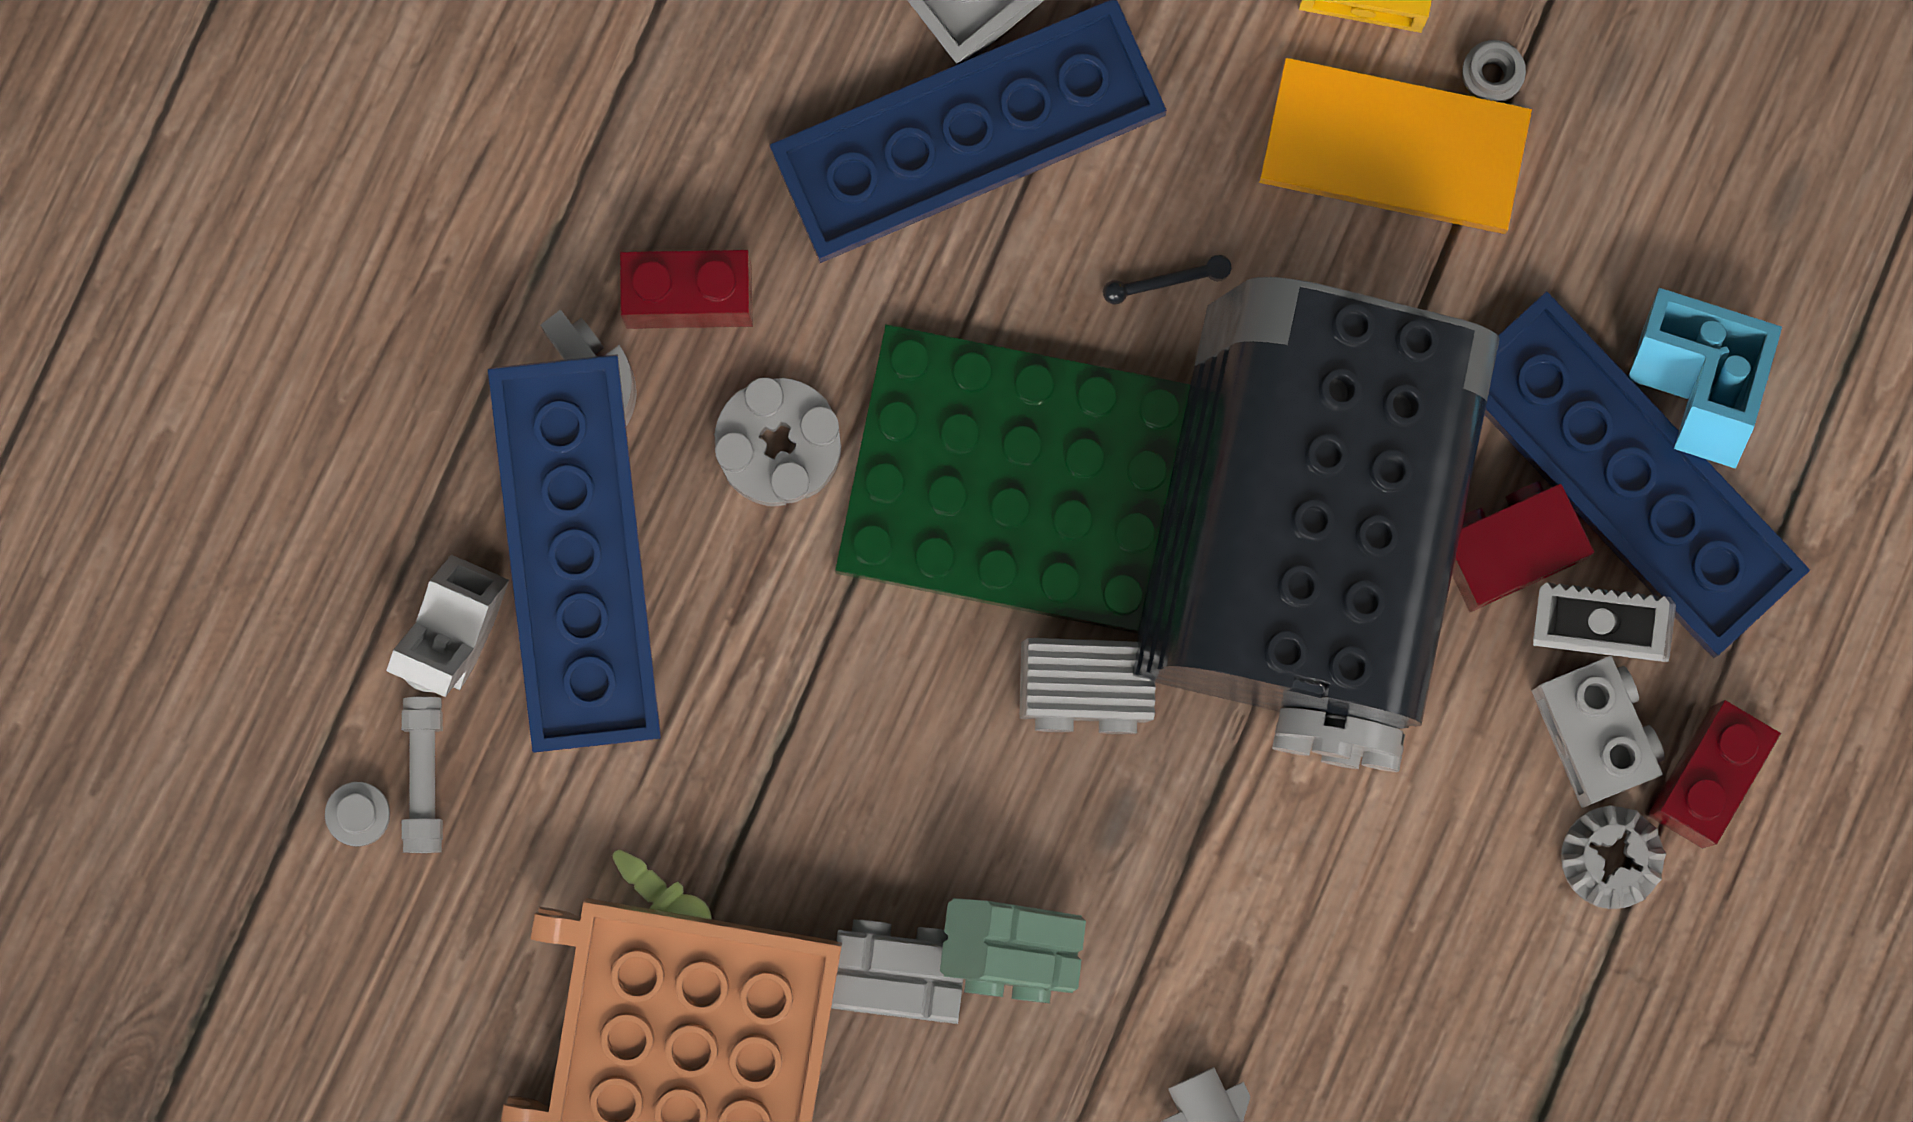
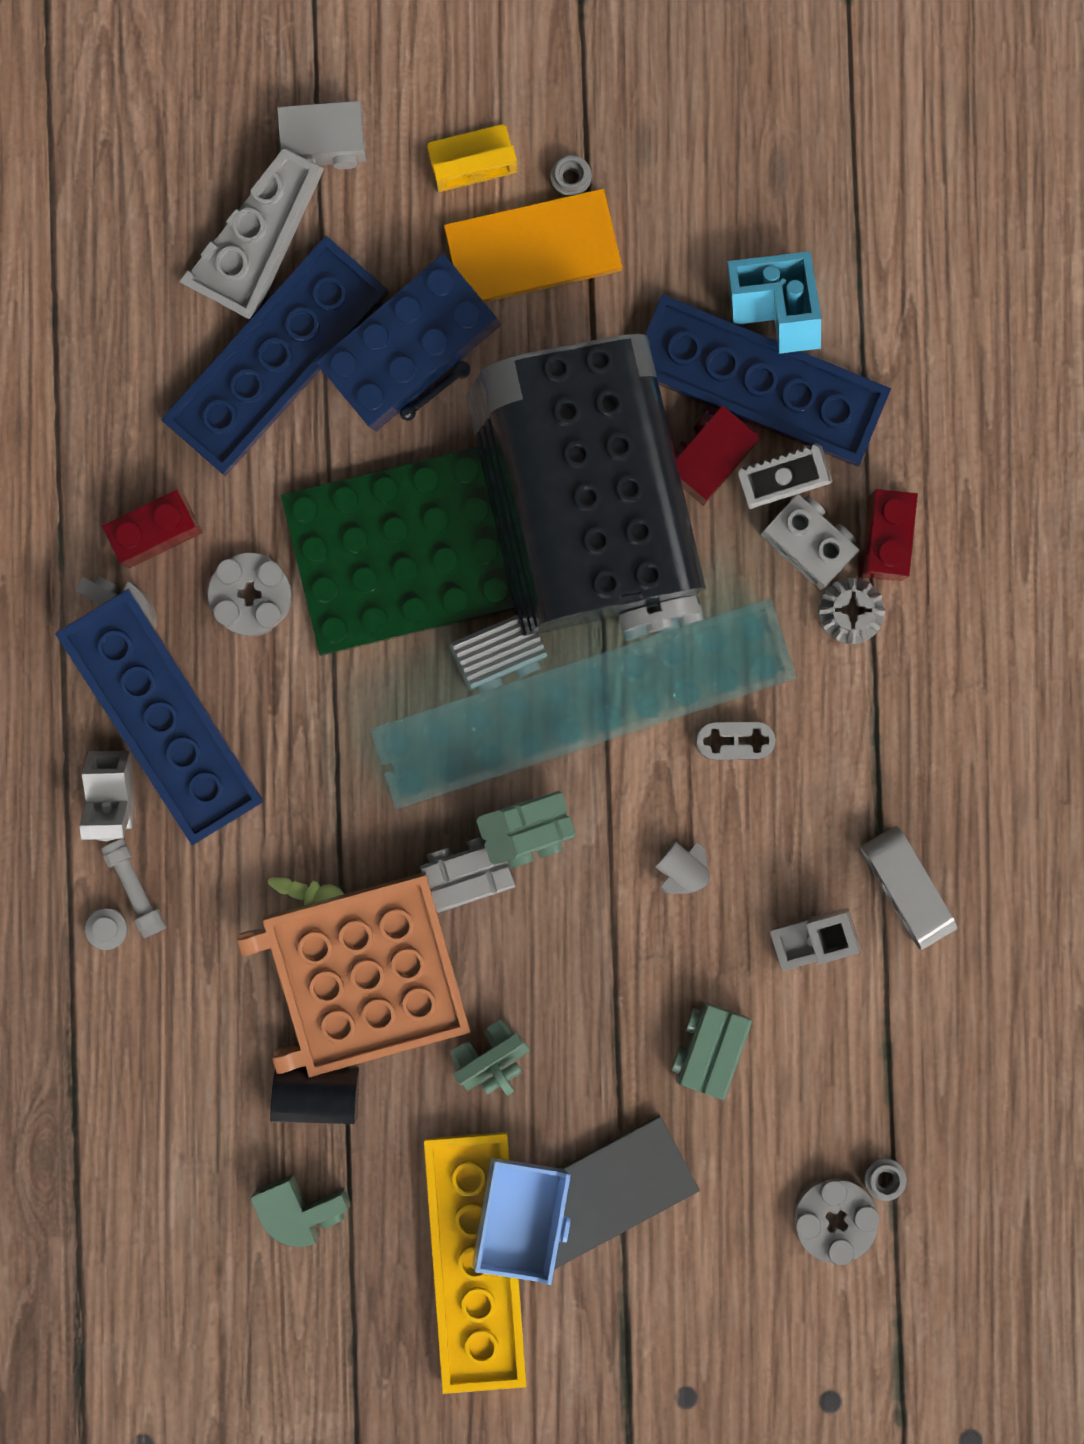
camera: 30 degrees left, 5 degrees up
none -> dark blue brick [316,254,501,432]
none -> clear light blue piece [370,598,797,809]
none -> light grey beam [695,722,776,760]

